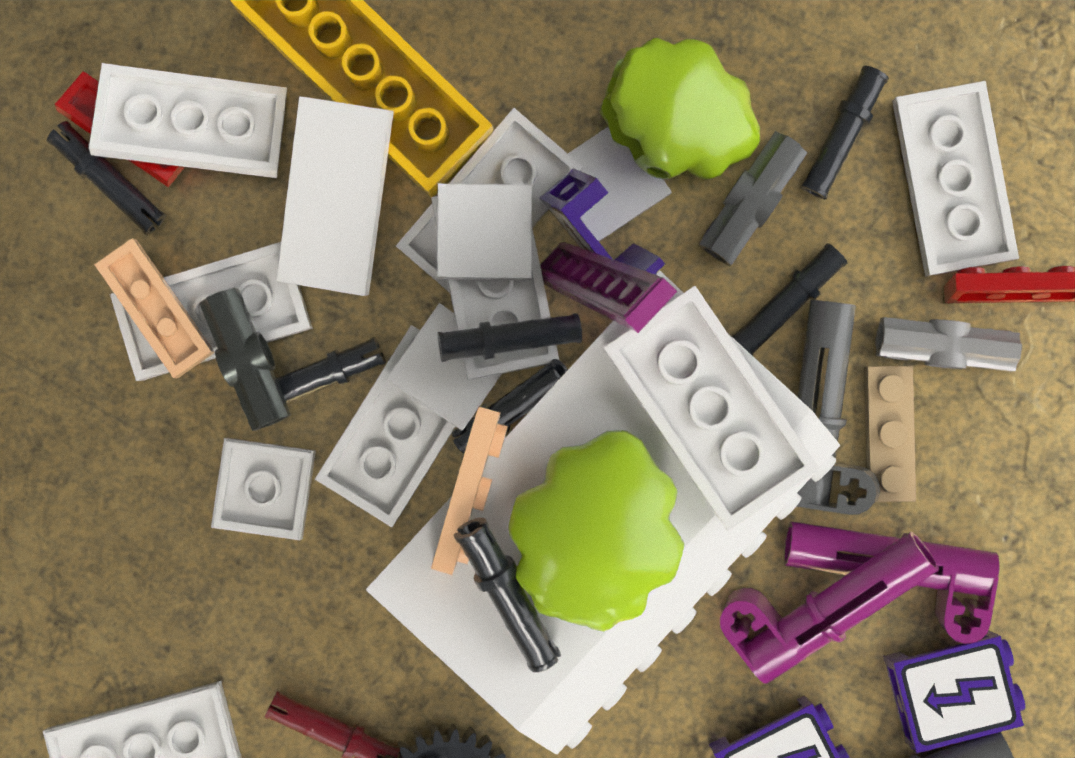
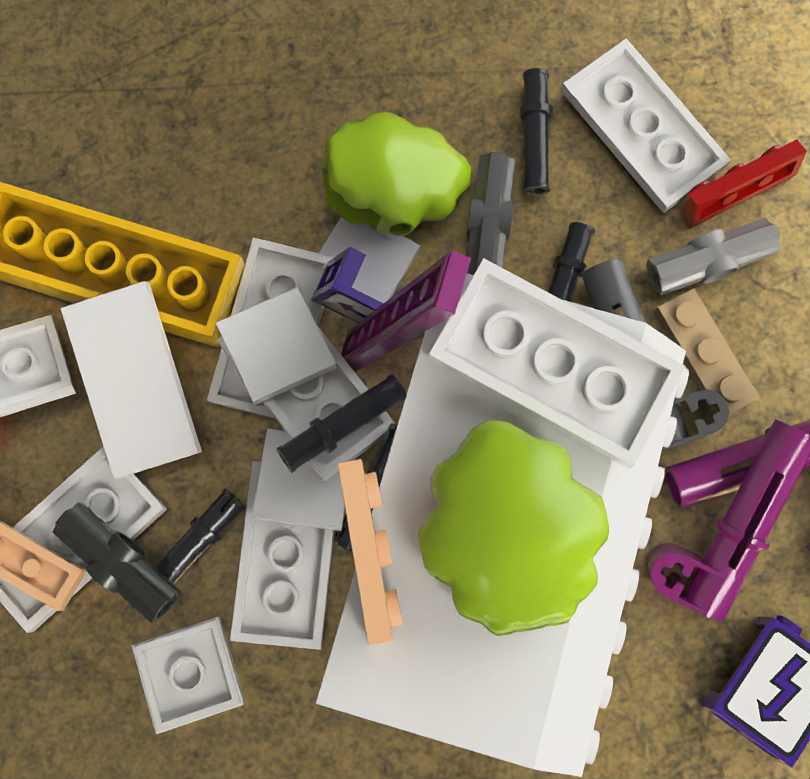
camera: 25 degrees left, 10 degrees down
black pin [454,517,561,673] -> none

